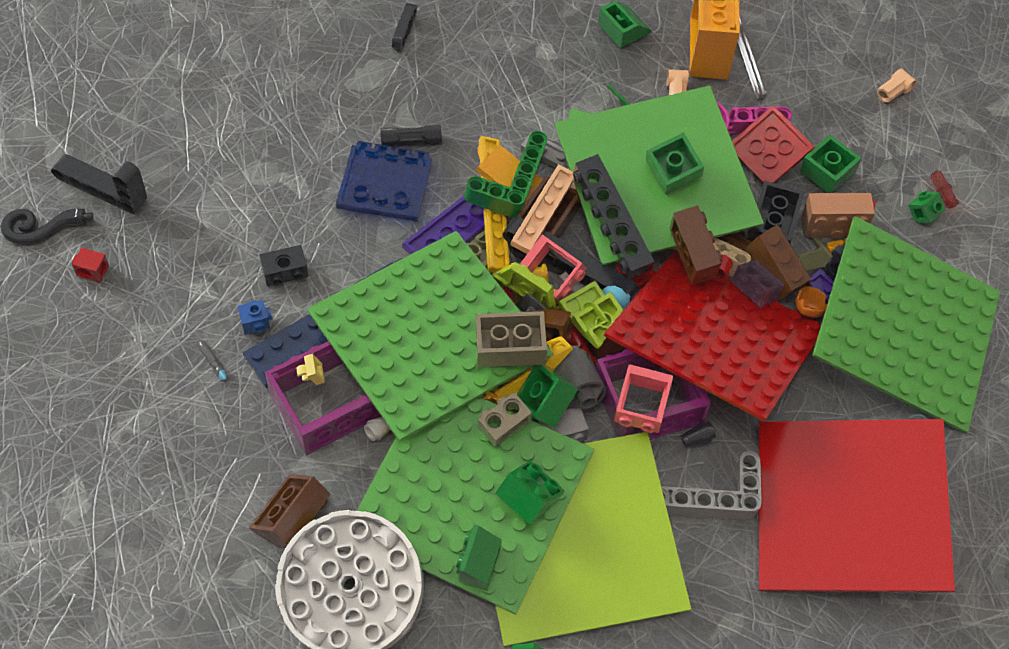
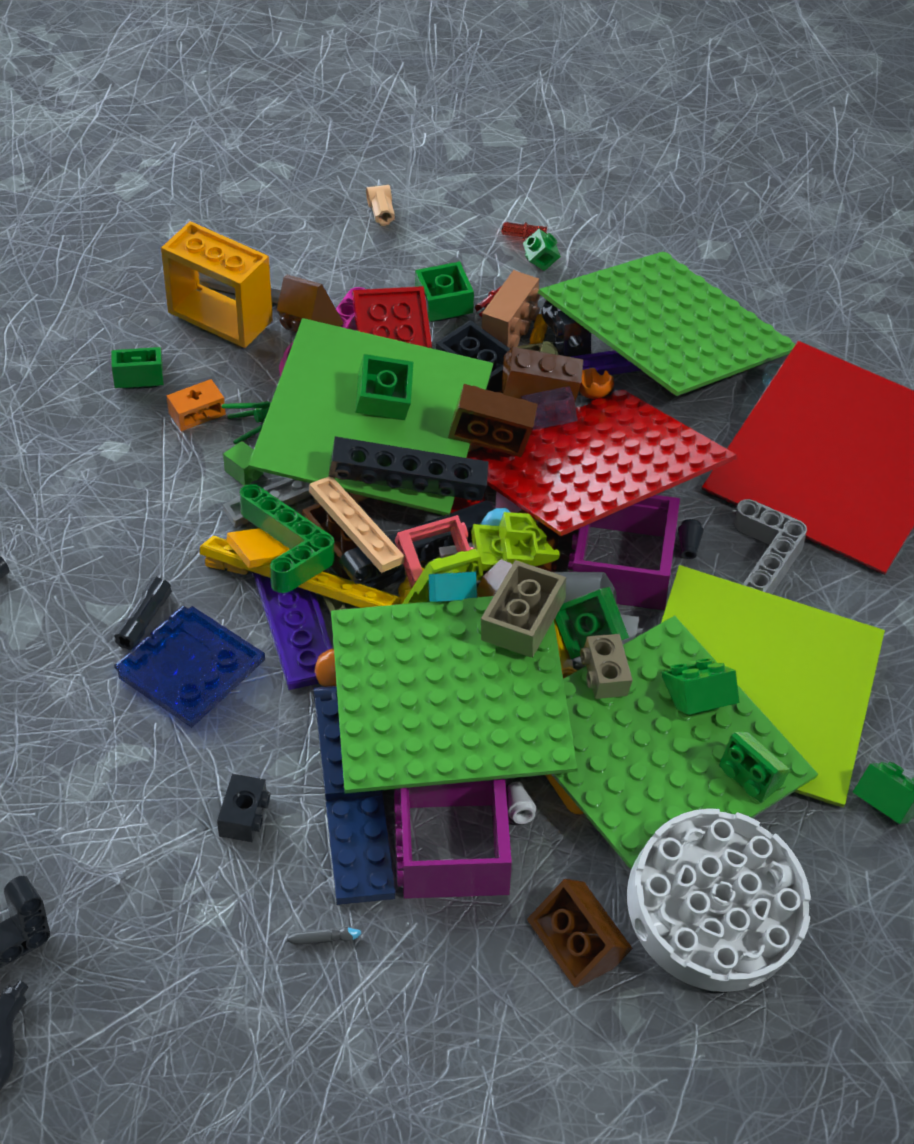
camera: 60 degrees left, 10 degrees down
red brick [72,247,109,283] -> none
blue brick [237,300,272,335] -> none
light yellow tile [296,354,325,385] -> none
coral window [614,364,673,433] -> none
light nougat piece [667,69,689,95] -> none
none -> orange brick [166,379,226,431]
none -> reddish brown slope [277,274,344,332]
none -> teal tile [429,572,477,602]

